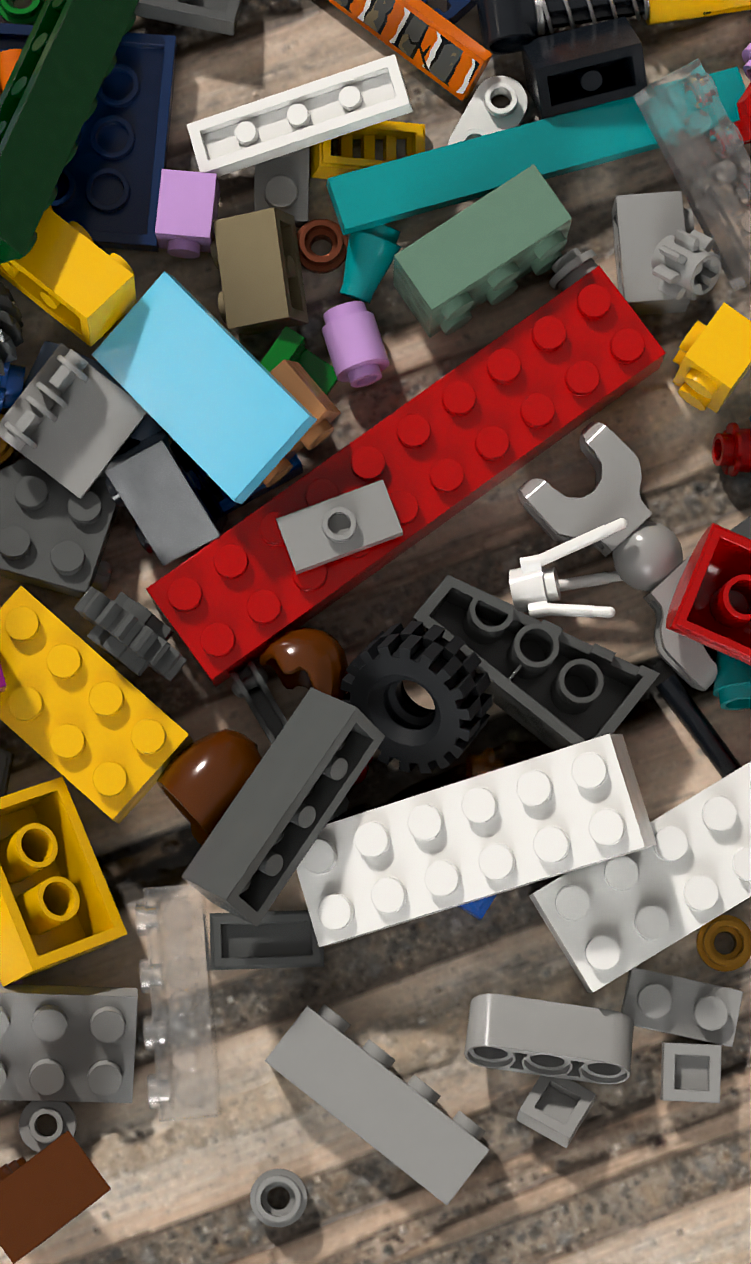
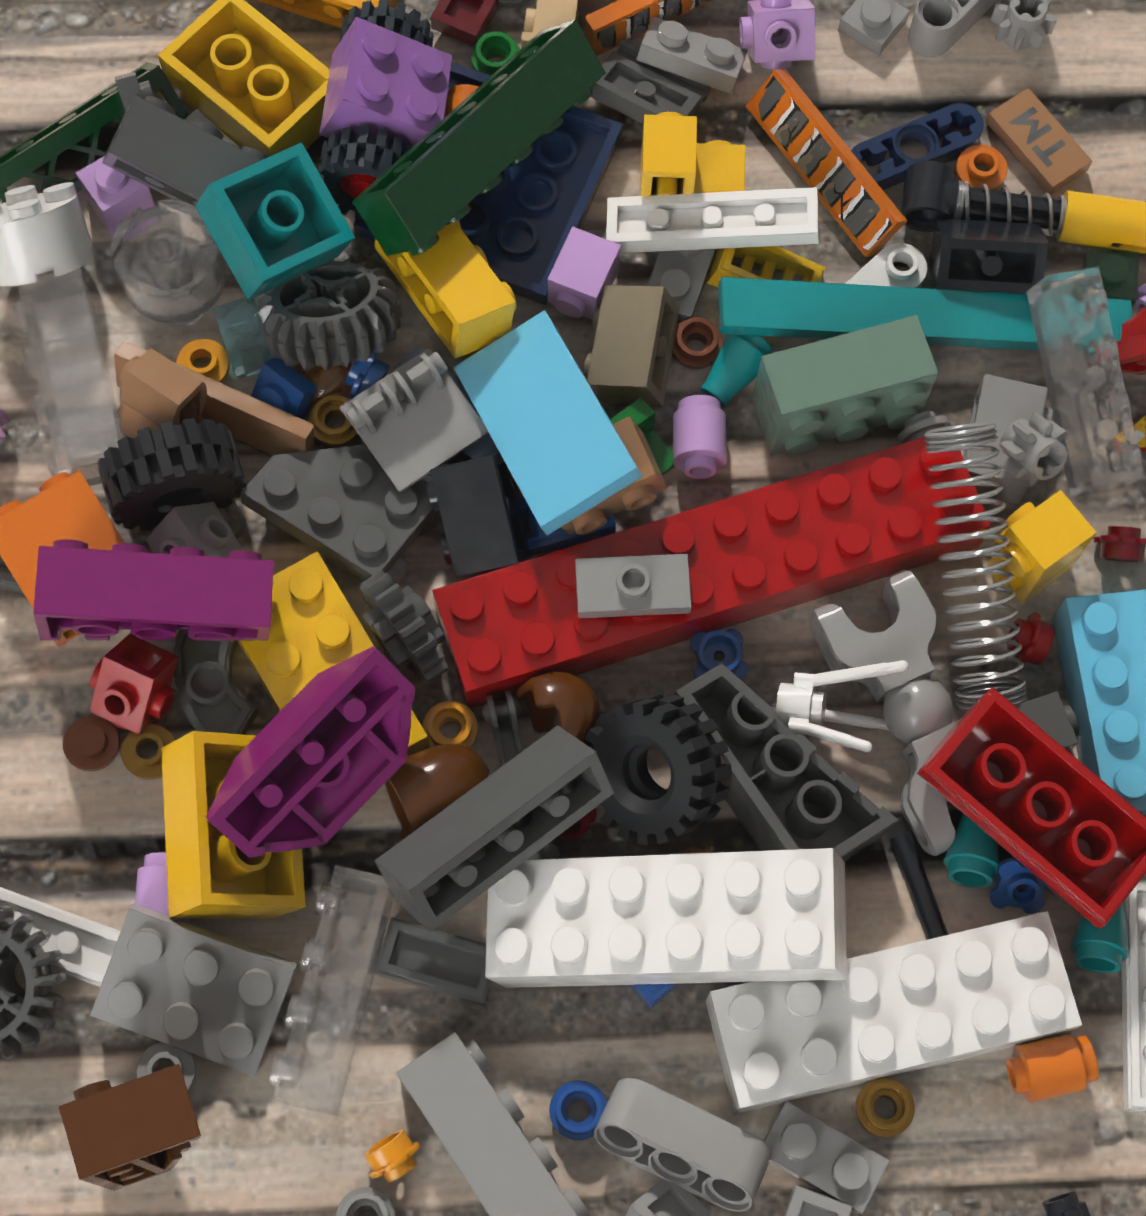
camera: 15 degrees right, 10 degrees down
none -> magenta wedge [206,646,416,858]
none -> light orange plate [364,1129,420,1183]
none -> light orange plate [422,701,478,747]
none -> blue plate [549,1080,607,1141]
none -> yellow brick [639,112,746,196]
none -> blue plate [690,628,748,680]
none -> light grey piece [923,423,1027,710]
none -> clear green plate [1081,247,1139,308]

